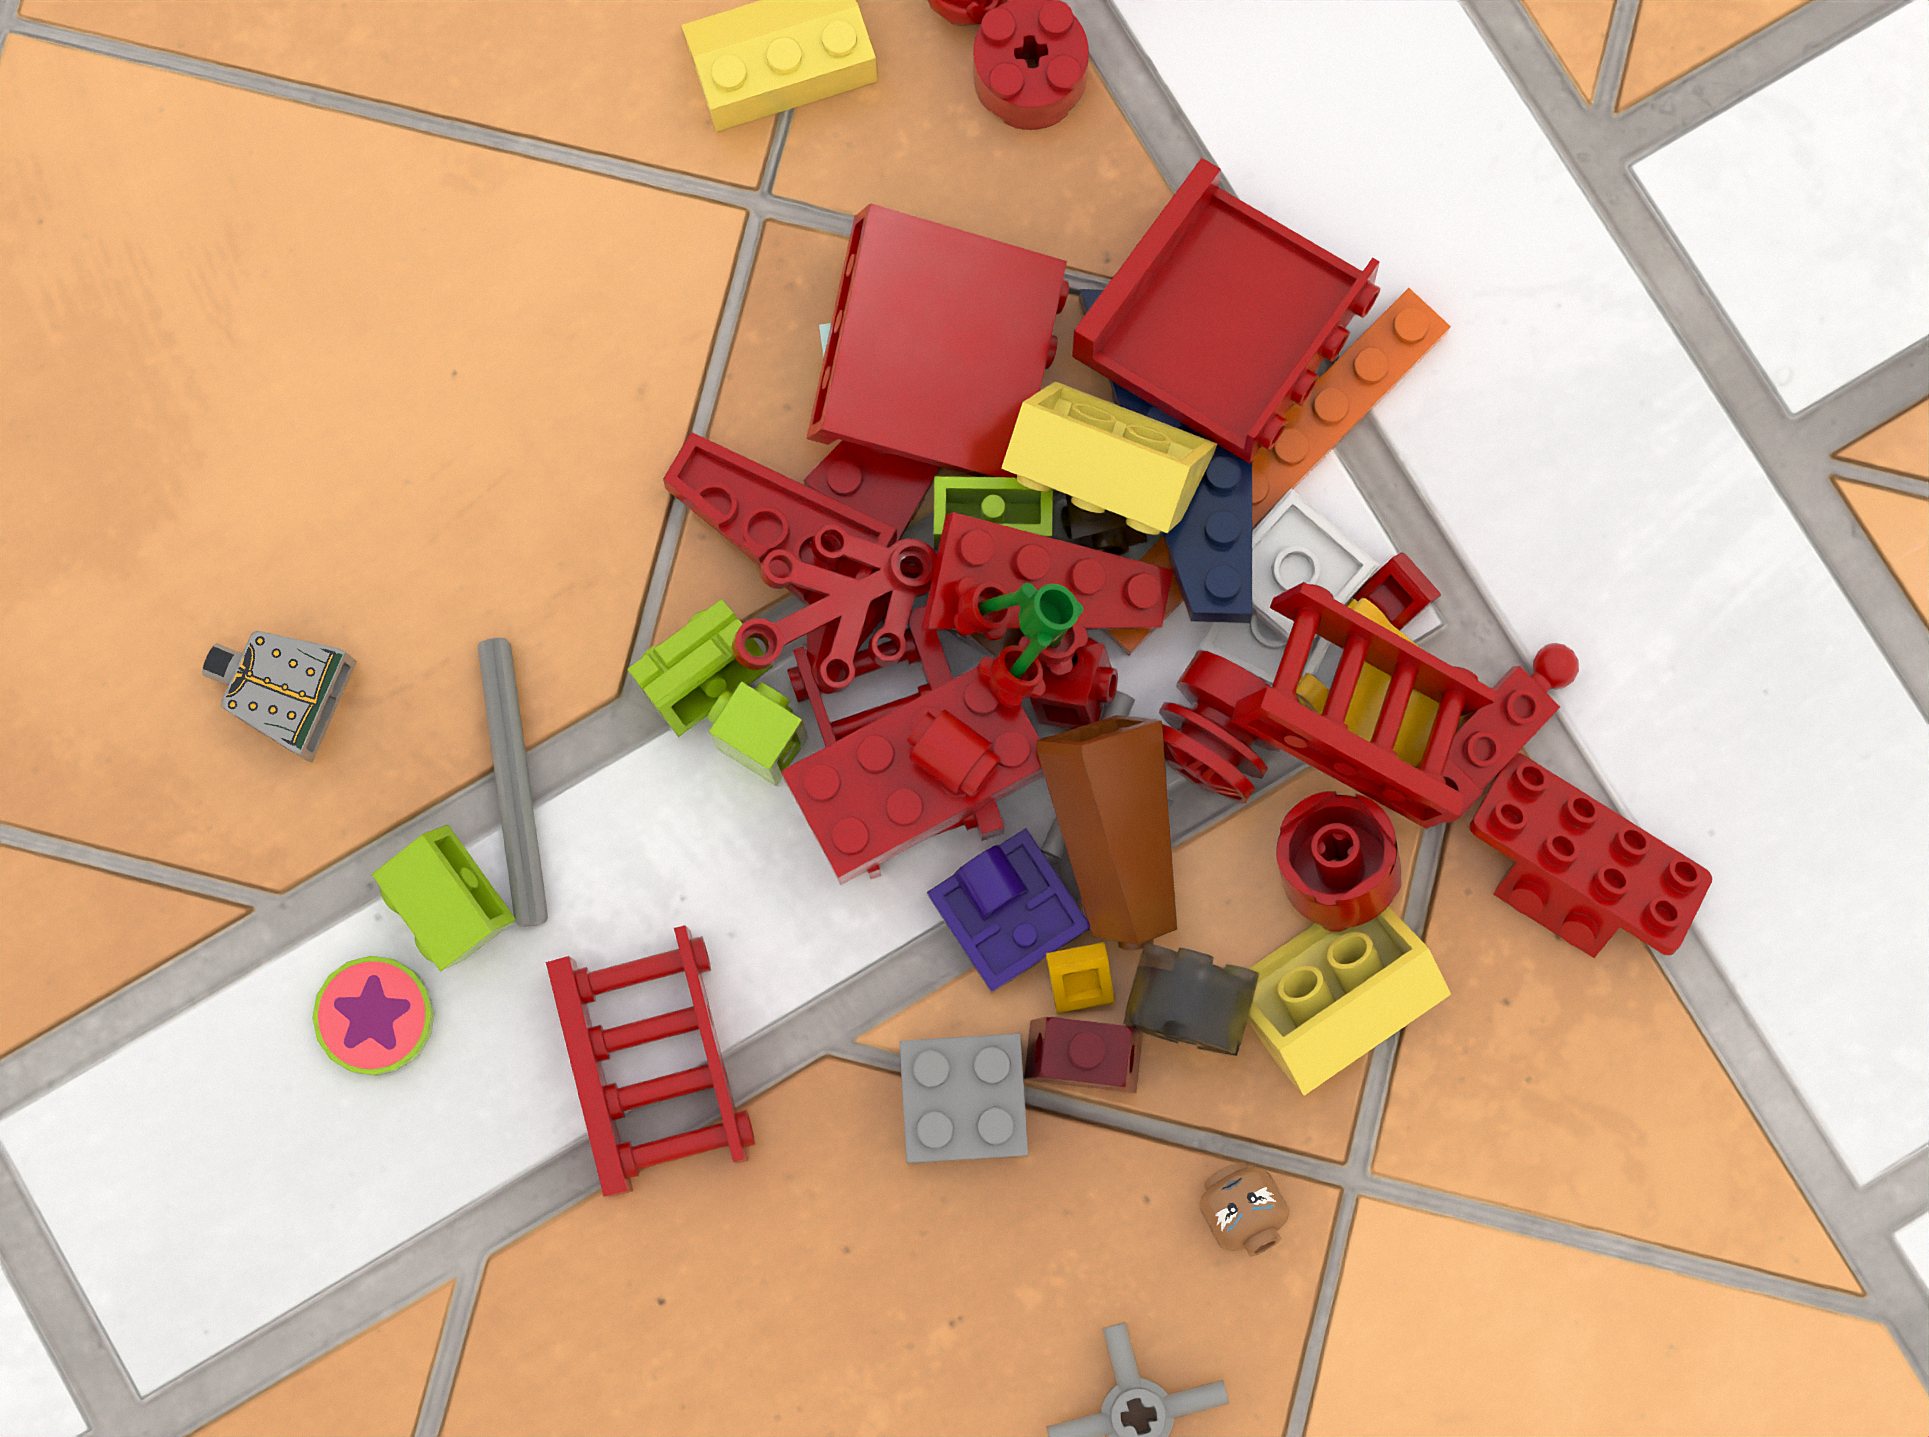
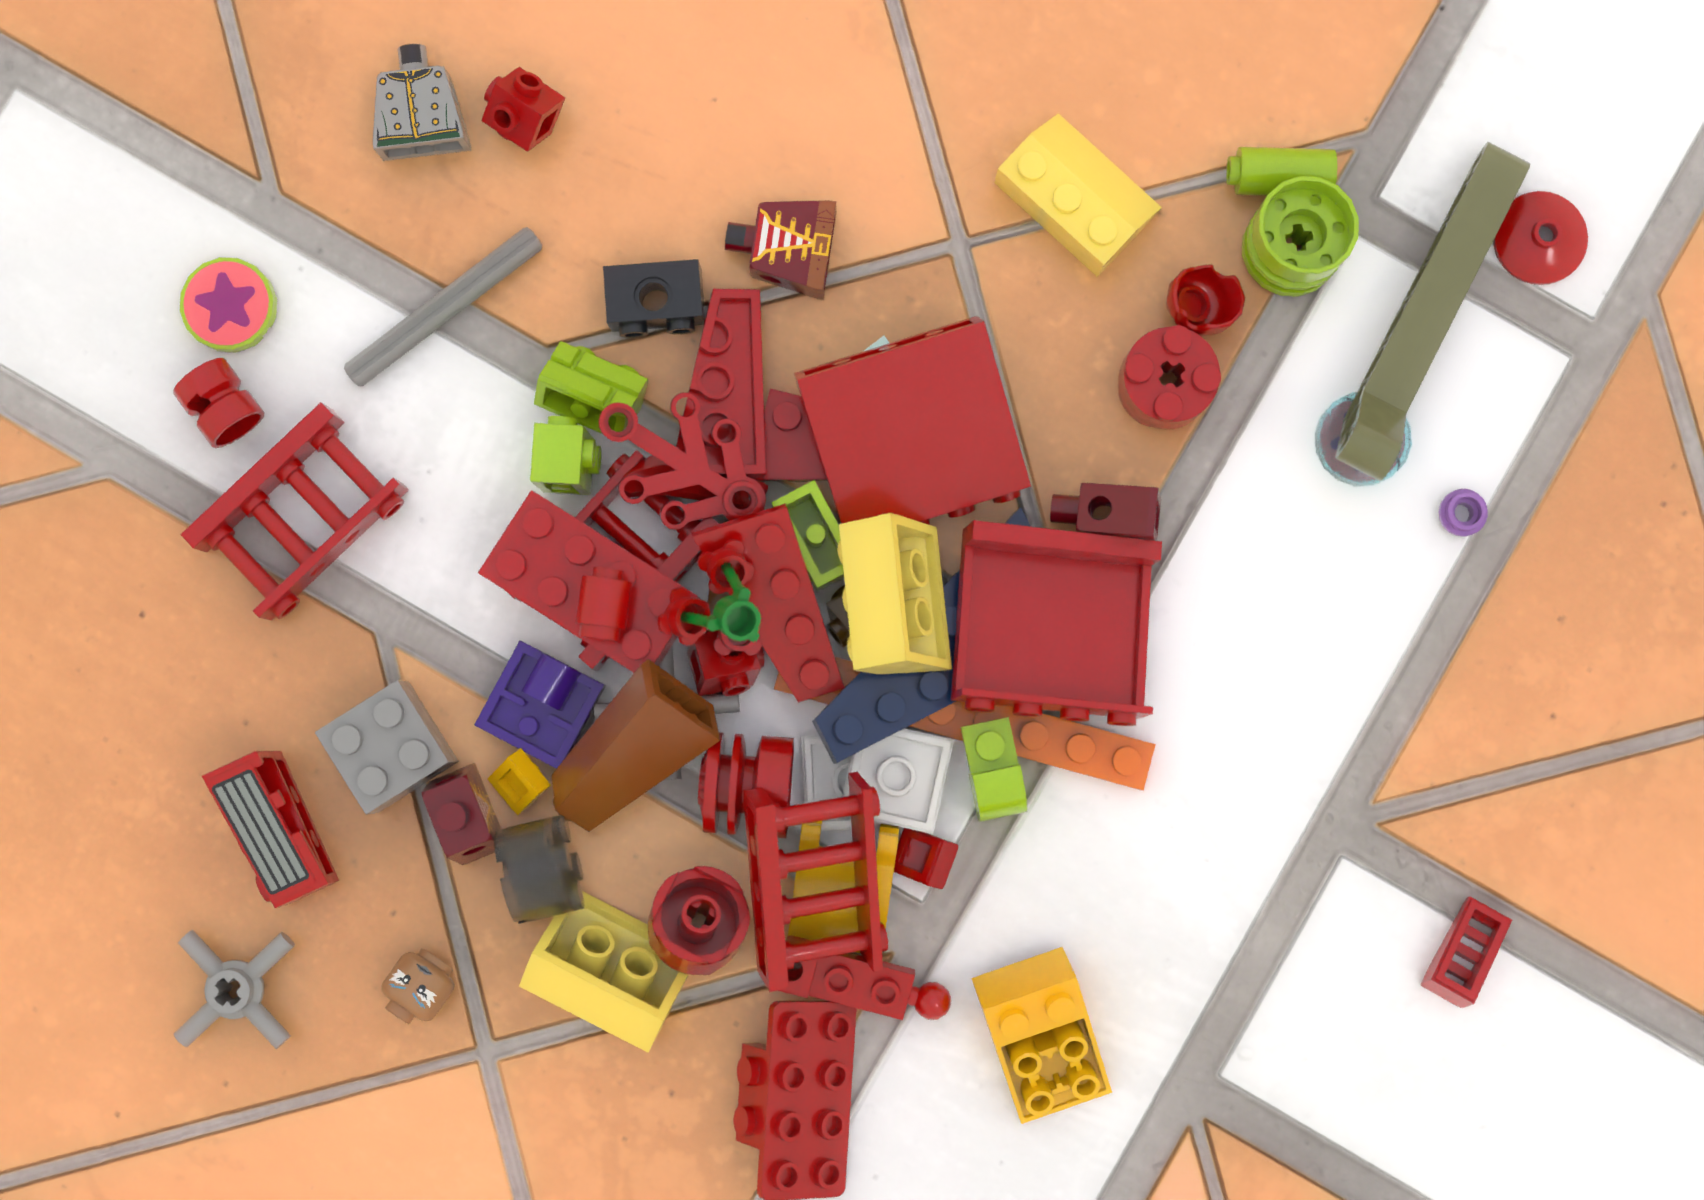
camera: 60 degrees right, 5 degrees up
lime brick [371,824,516,972] -> none
none -> red wheel [173,358,264,448]
none -> wedge [202,751,339,908]
none -> red brick [481,67,565,152]
none -> black brick [603,259,705,338]
none -> torso [725,200,837,300]
none -> lime brick [960,717,1028,822]
none -> yellow slope [971,947,1112,1124]
none -> dark red torso [1050,483,1161,541]
none -> red slope [1421,896,1512,1008]

